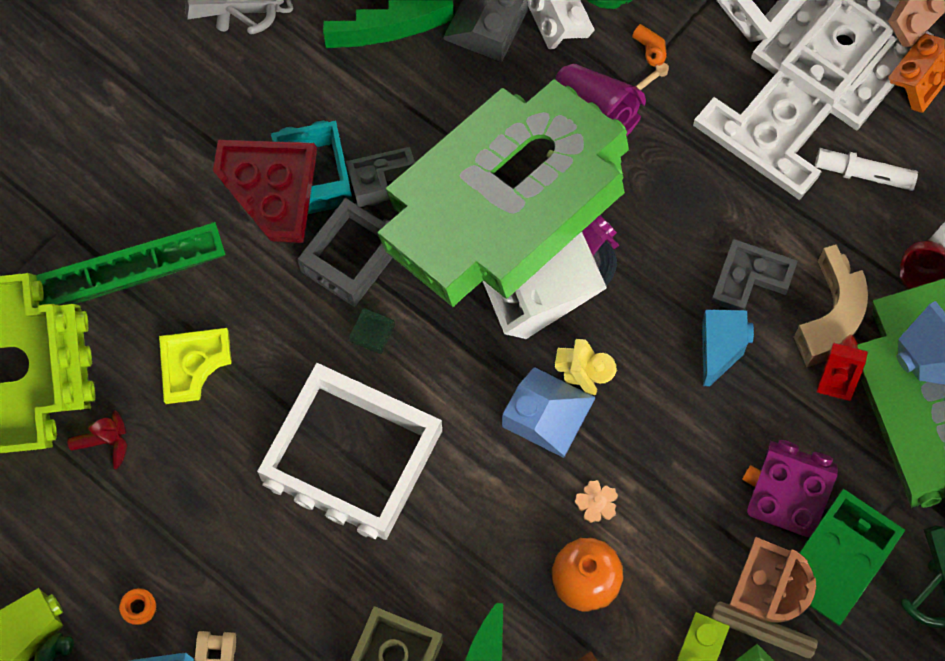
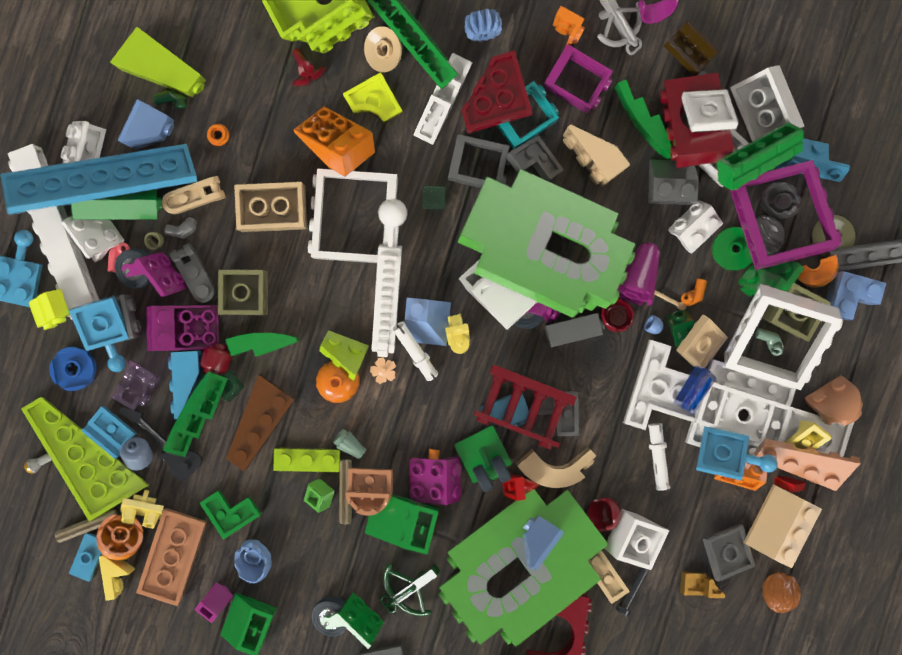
camera: 65 degrees right, 20 degrees up
none -> tan brick [234,182,307,232]
none -> orange slope [293,106,375,177]
none -> lime wing [319,330,369,380]
none -> sand green cone [333,429,366,459]
none -> tan dish [364,26,402,72]
none -> white gear [372,199,407,357]
none -> white pin [392,322,438,381]
none -> white slope [414,53,473,145]
none -> green plate [454,425,512,492]
none -> medium blue gear [464,9,502,42]
none -> dark red fence [473,364,577,450]
none -> magenta window [543,44,613,114]
none -> dark grey brick [544,313,605,347]
none -> orange bracket [553,6,585,47]
none -> tan slope [563,125,630,187]
none -> dark red hair [601,299,634,332]
none -> medium blue hinge [644,315,663,334]
none -> dark green bracket [666,310,694,348]
none -> clear blue tile [673,366,717,416]
none -> tan plate [676,315,728,372]
none -> dark azure plate [696,426,778,480]

